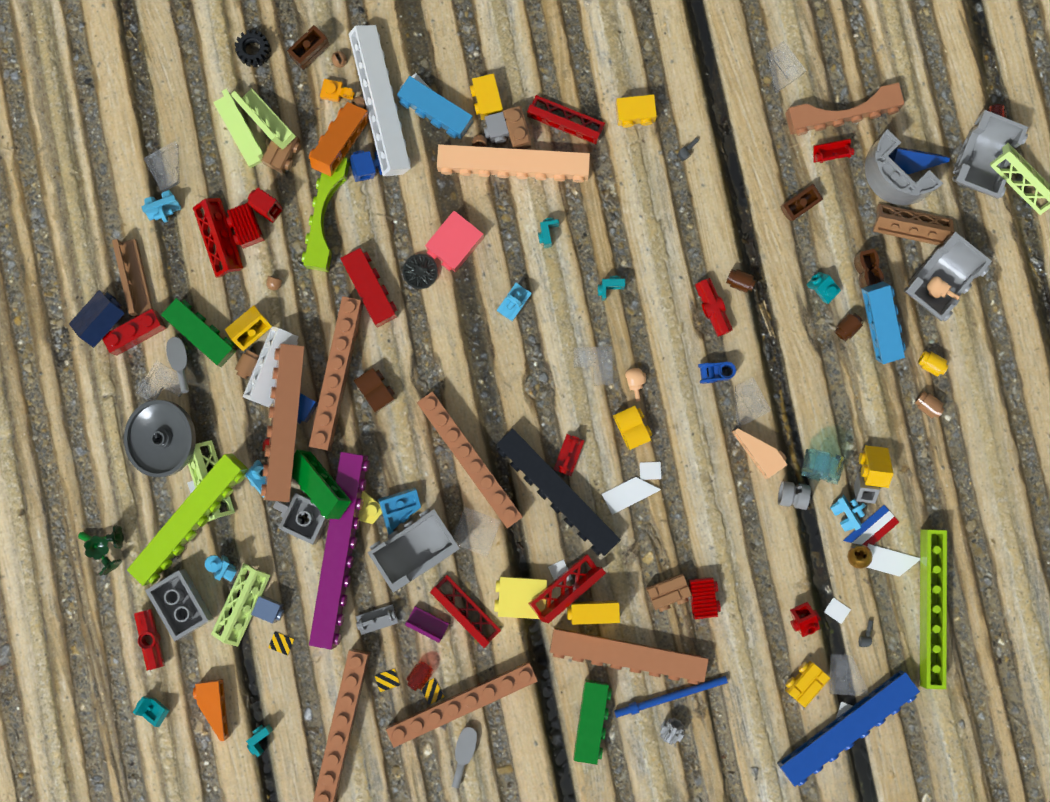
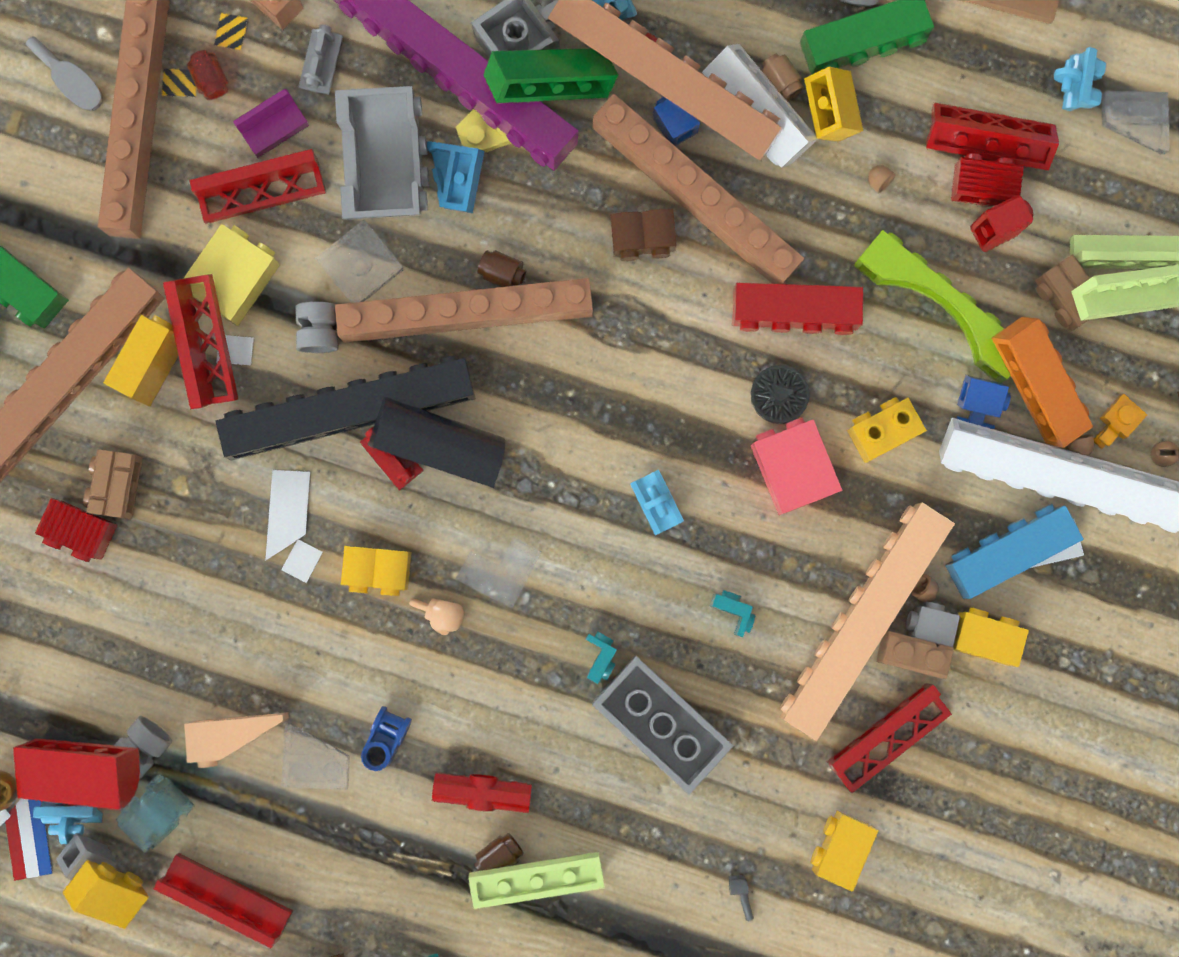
camera: 115 degrees right, 0 degrees up
none -> red brick [13,739,140,810]
none -> red fence [153,853,293,949]
none -> light grey wheel [296,302,338,353]
none -> black brick [368,396,505,488]
none -> yellowish green fence [468,852,604,909]
none -> reddish brown brick [477,250,526,287]
none -> light grey brick [592,655,733,795]
none -> yellow brick [847,397,927,463]

